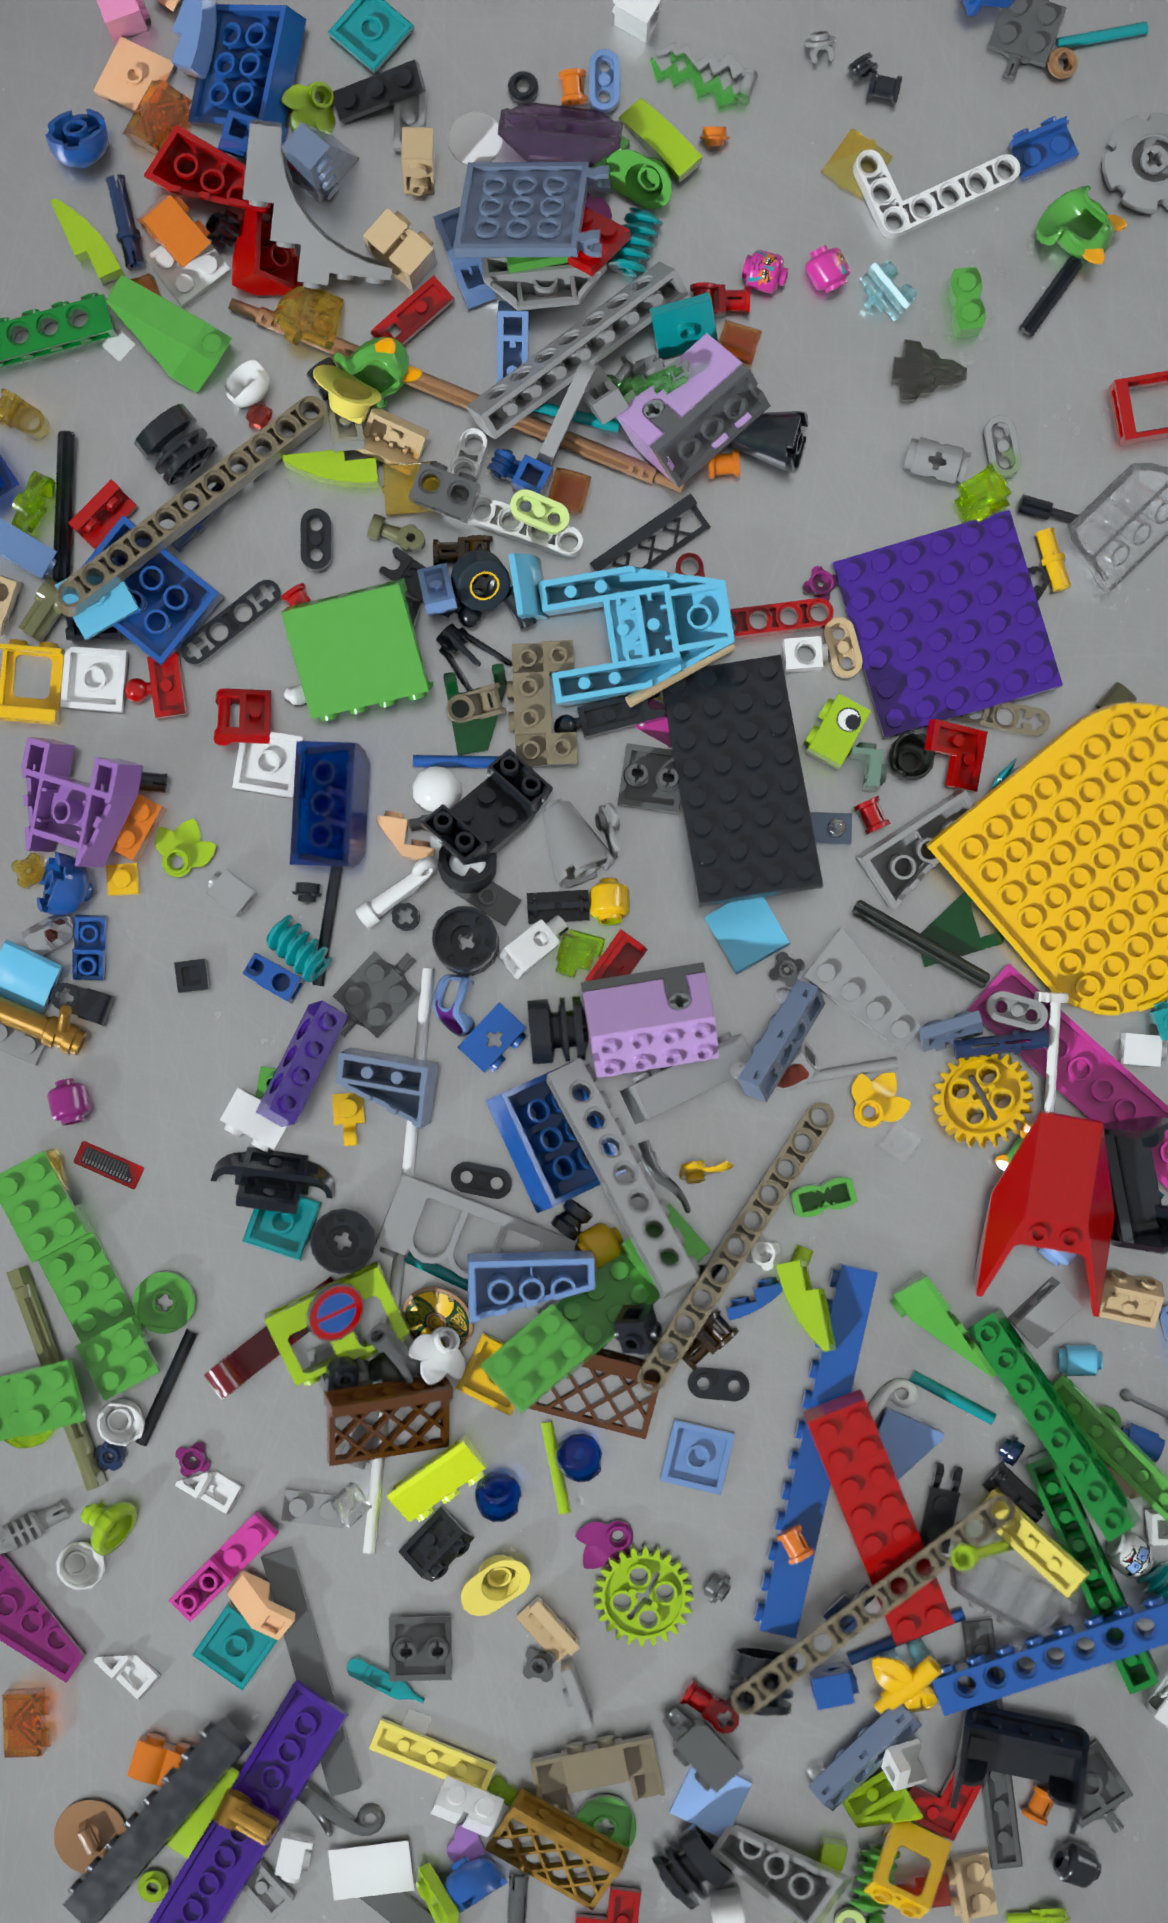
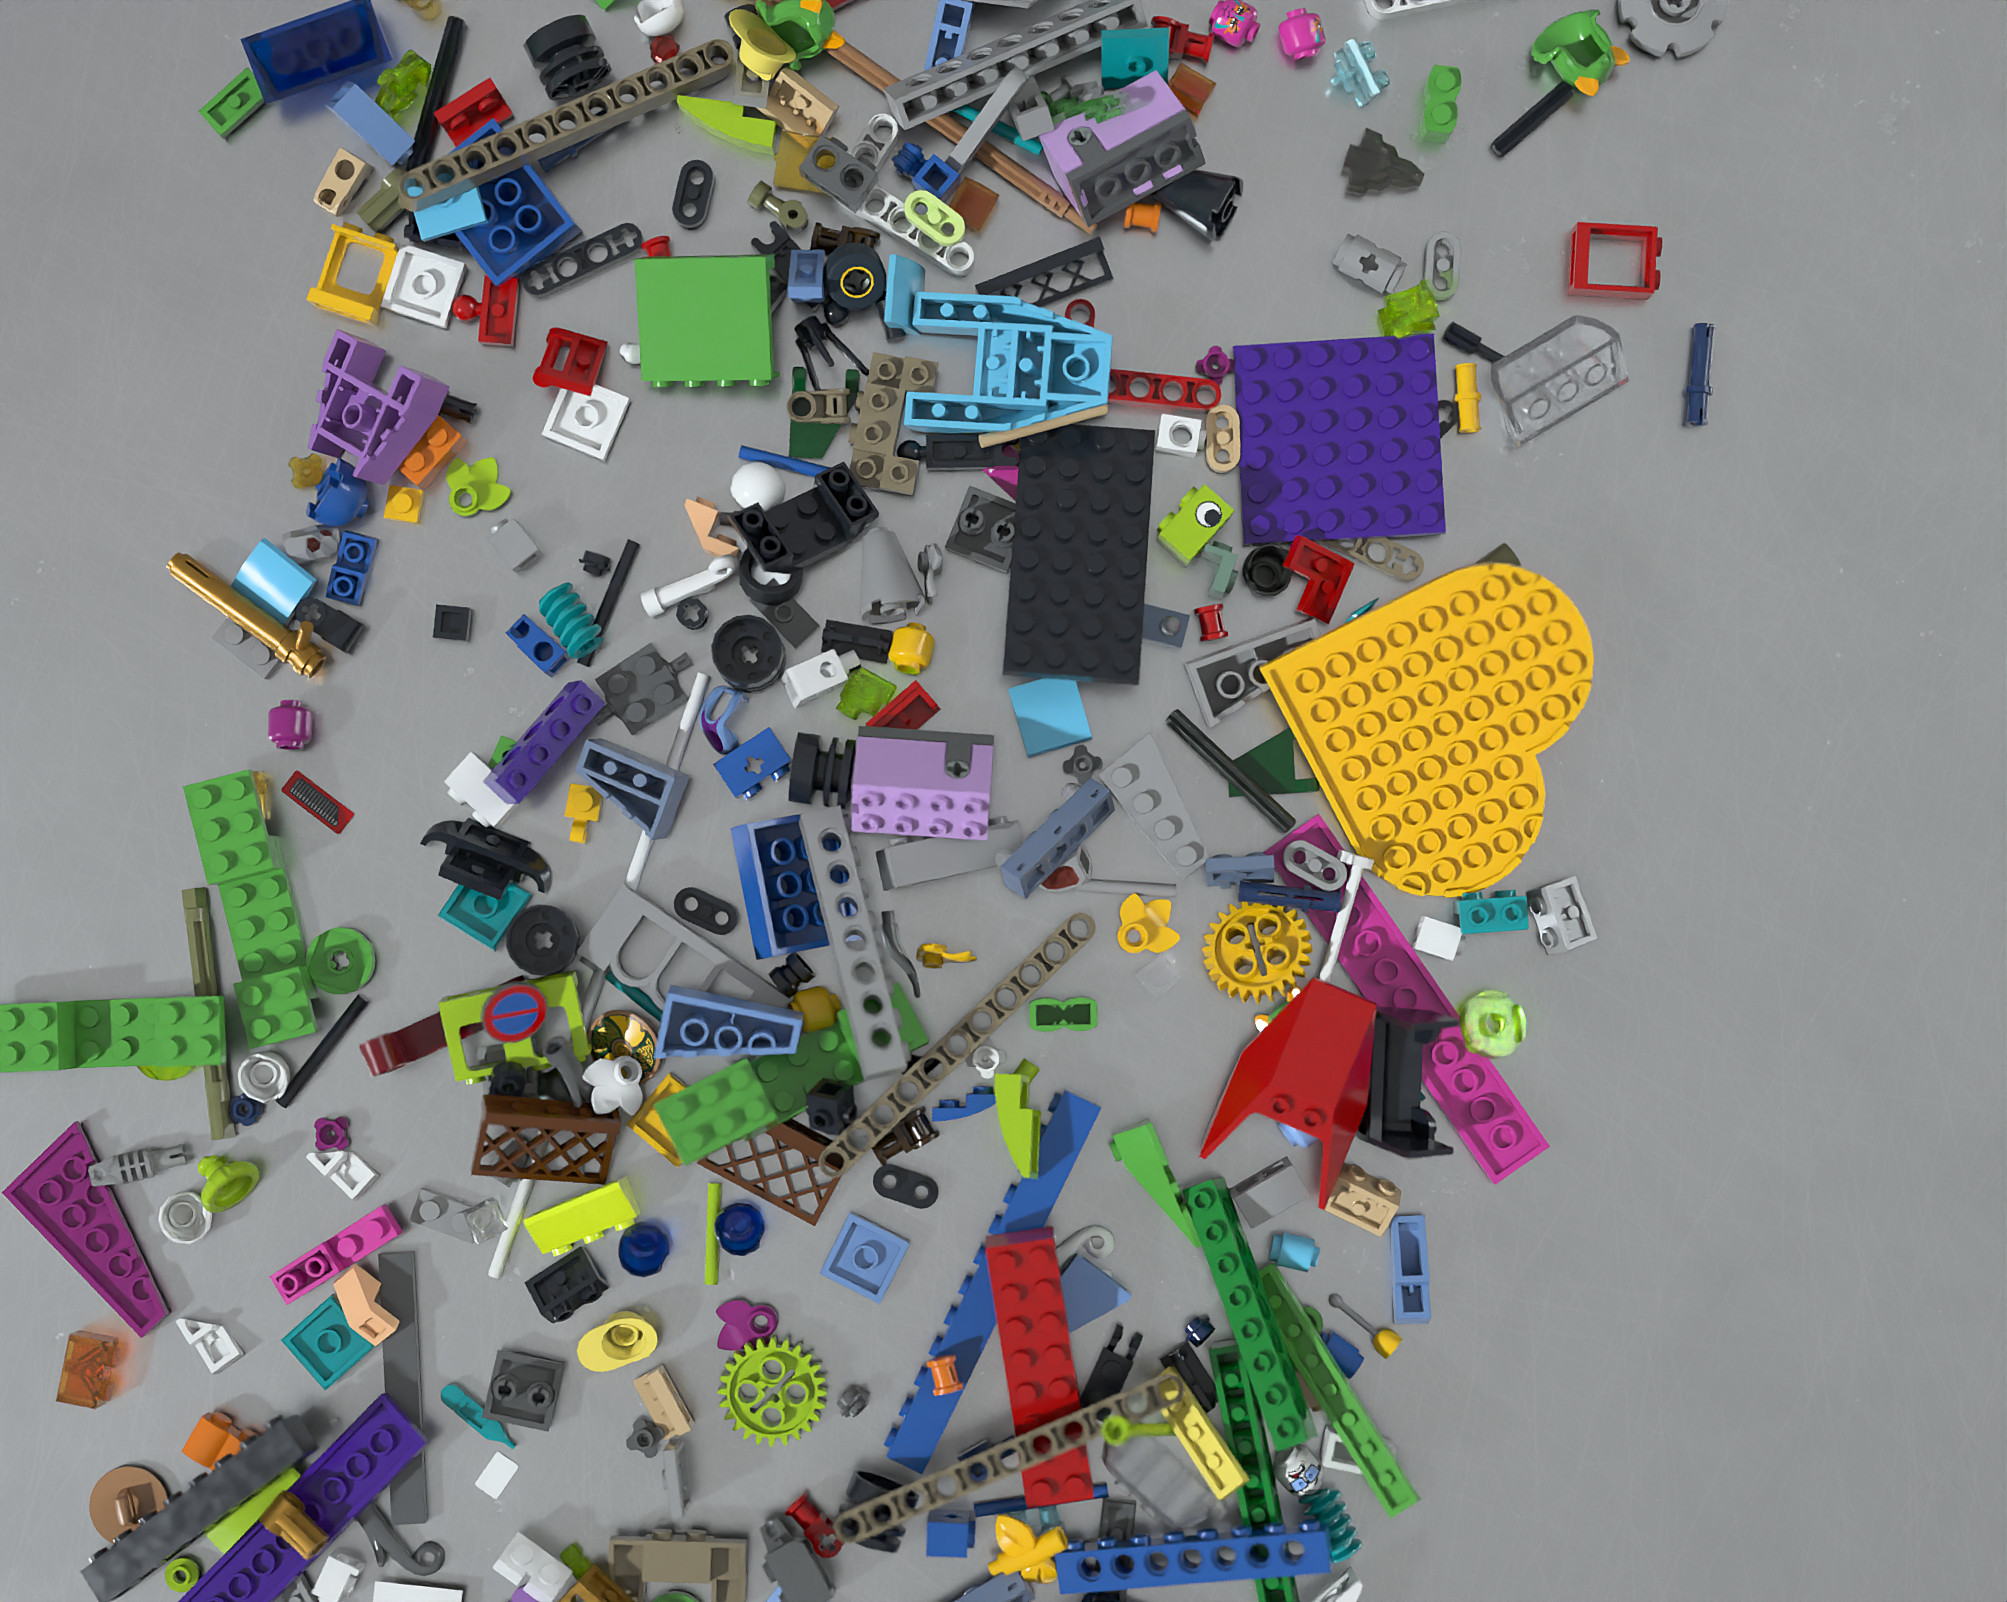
camera: 15 degrees right, 0 degrees up
clear blue windscreen [290,741,370,868] -> none
light yellow plate [369,1718,496,1792] -> none
teal bar [909,1370,997,1425] -> none

